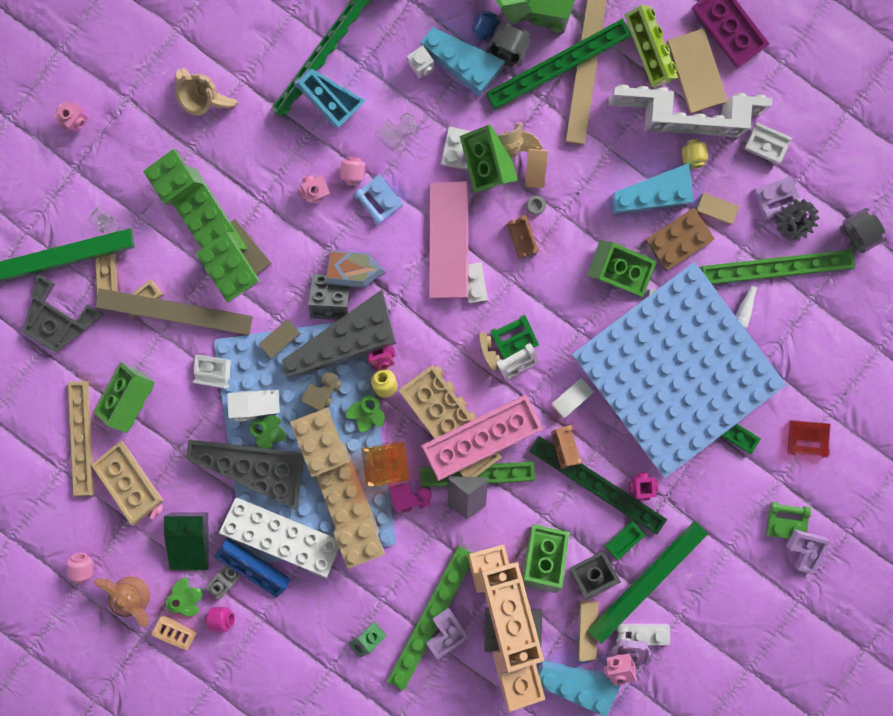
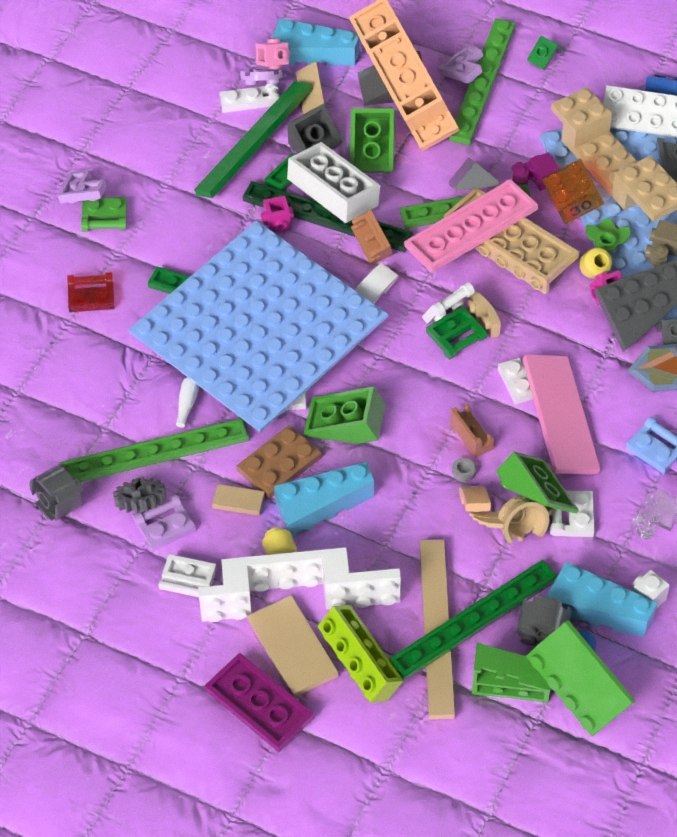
camera: 170 degrees right, 35 degrees down
none -> white brick [287,142,380,223]

